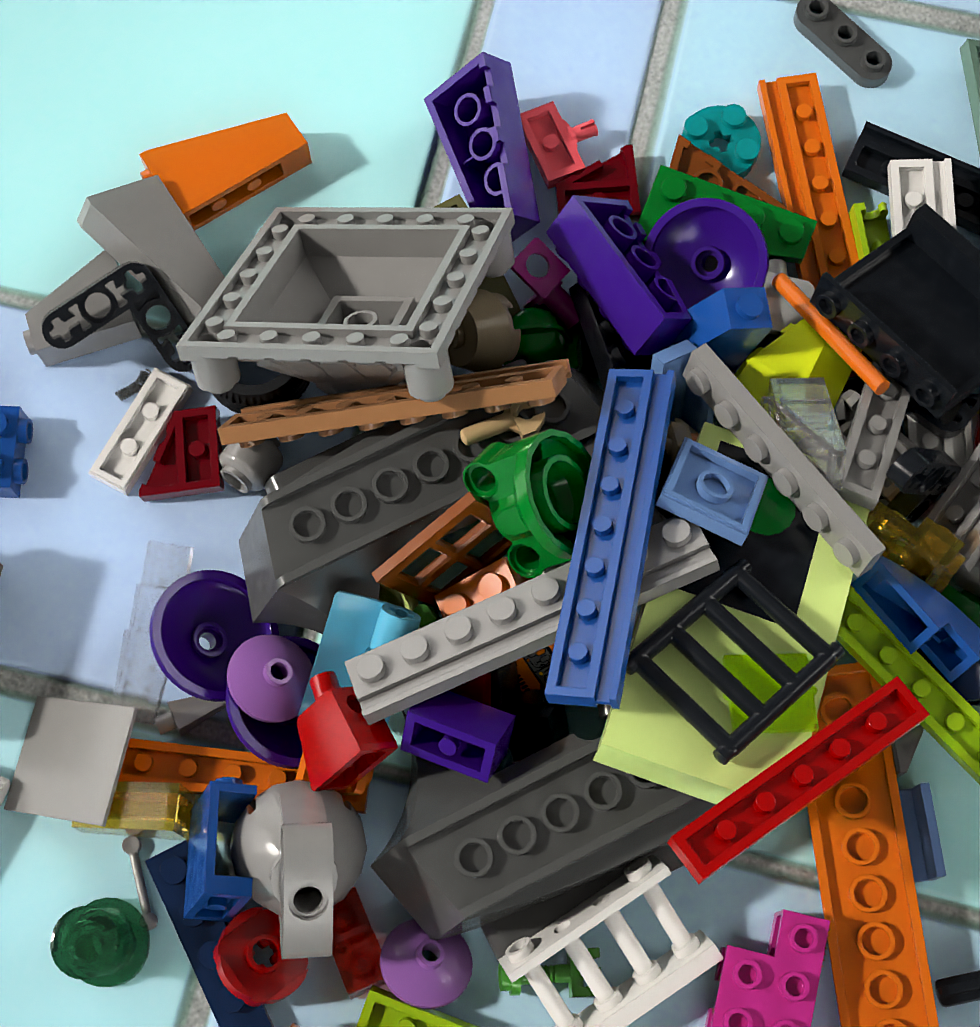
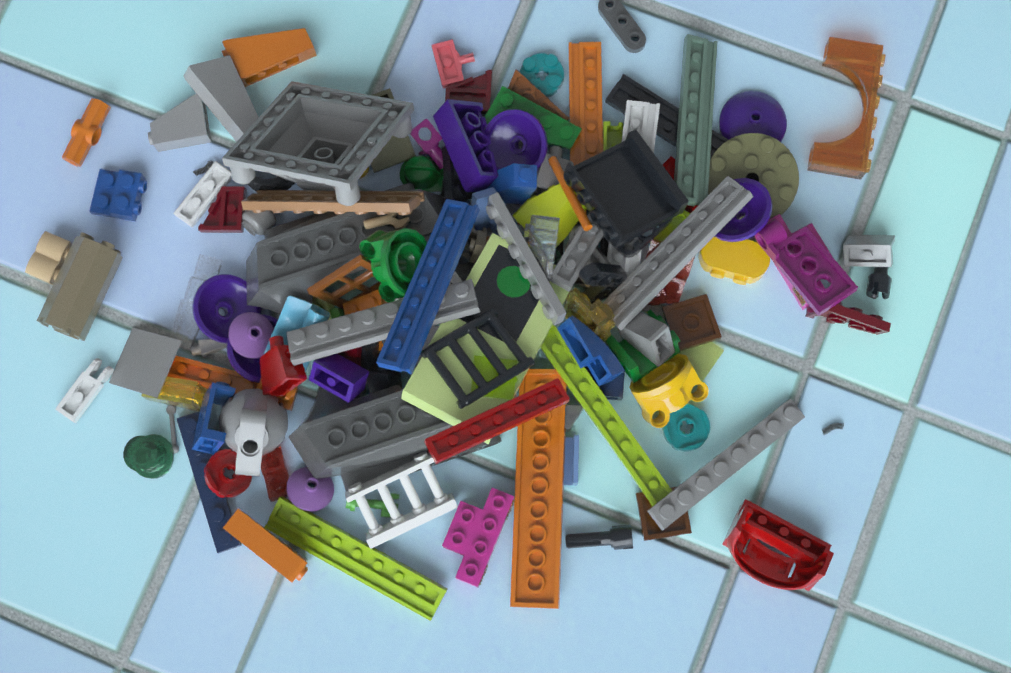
camera: 10 degrees right, 5 degrees up
black beam [41,261,192,372] -> none
dark purple wedge [424,52,540,242] -> none
dark tan cone [448,289,521,373] -> none
medium blue tile [655,437,769,546] -> none

